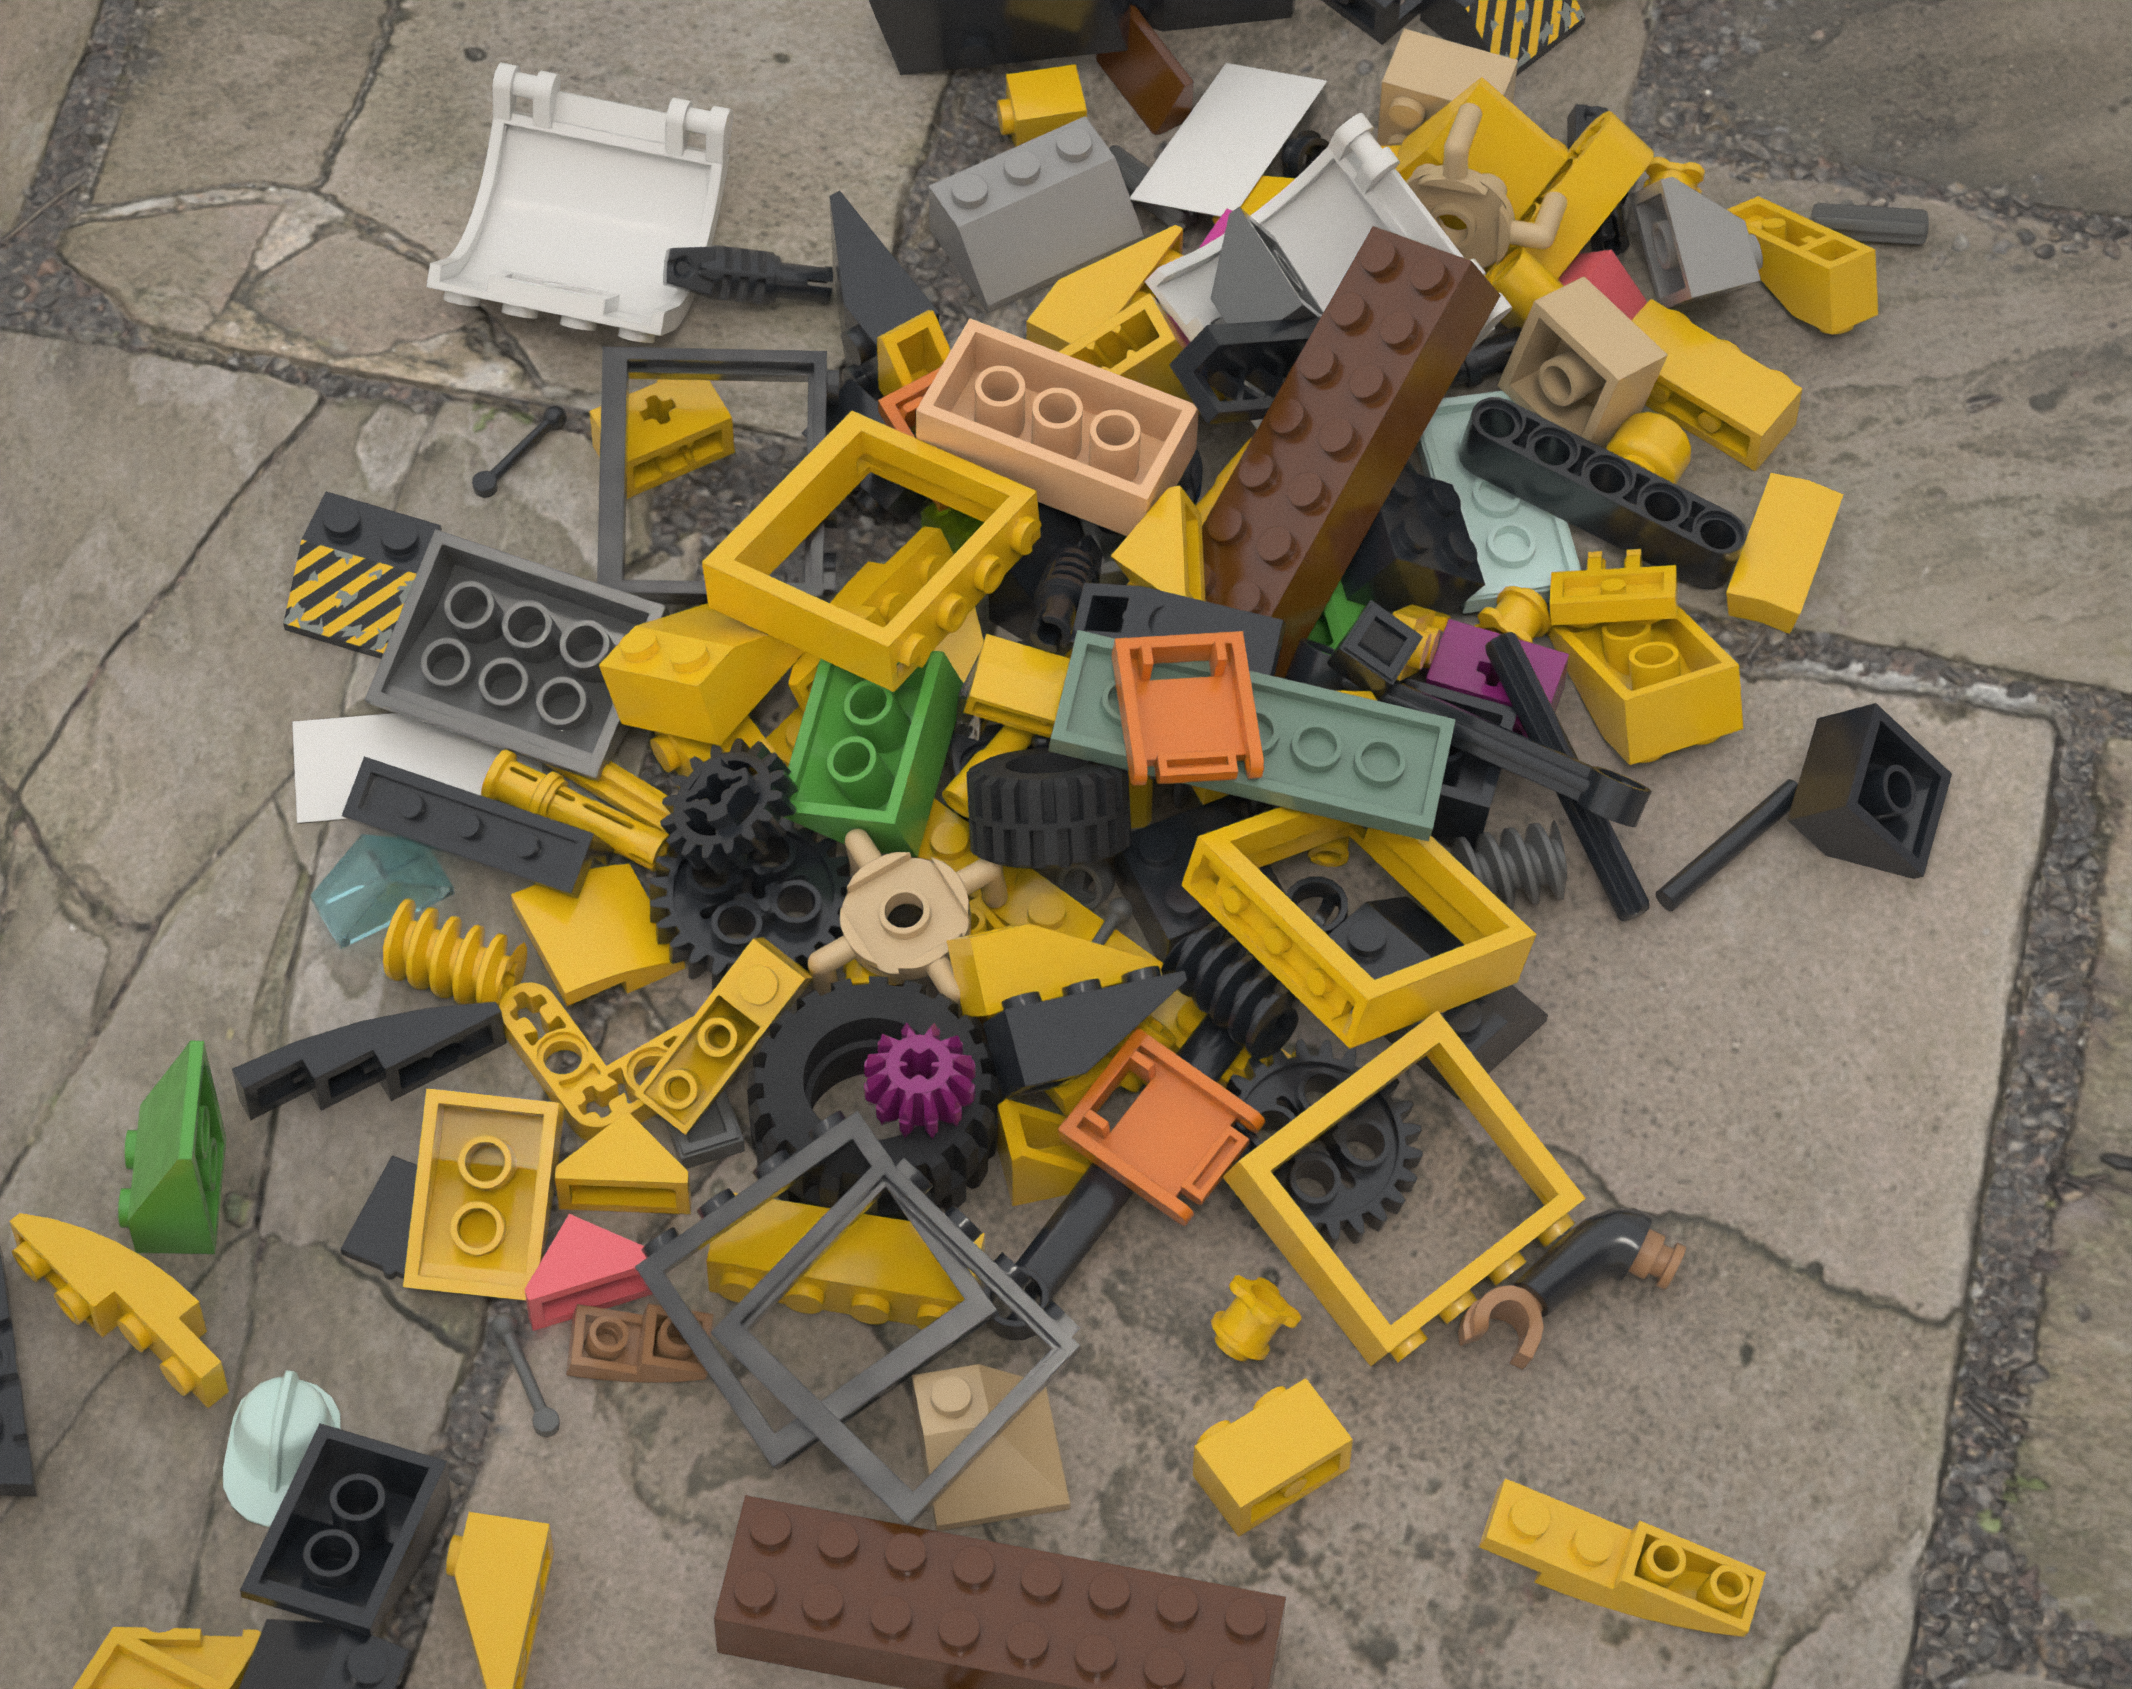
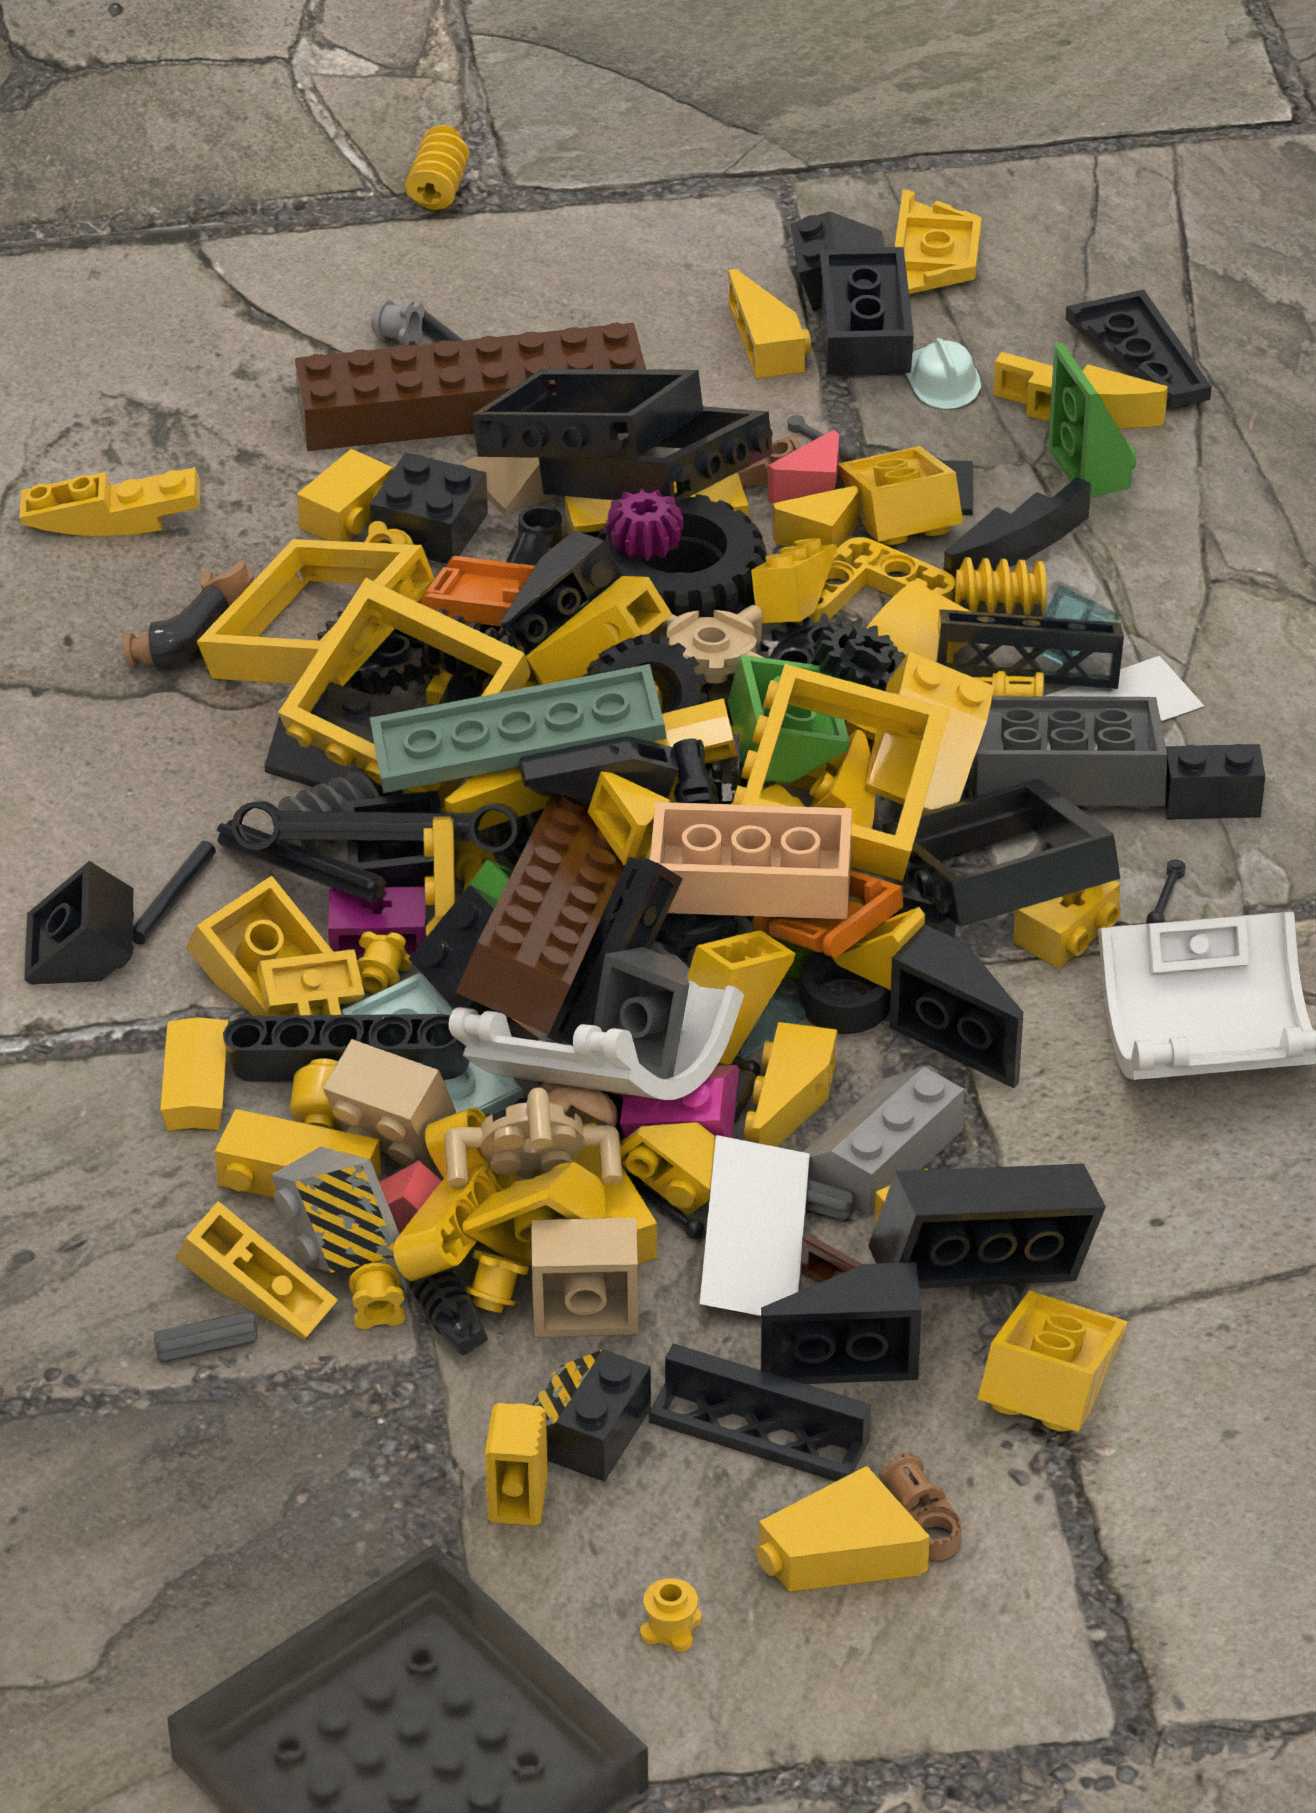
camera: 160 degrees right, 15 degrees down
black hinge [663,245,833,306] -> none
orange container [1111,631,1264,786] -> none
black plate [1281,130,1330,178] -> none
black slope [1327,600,1423,698] -> none
none -> black brick [370,452,488,564]

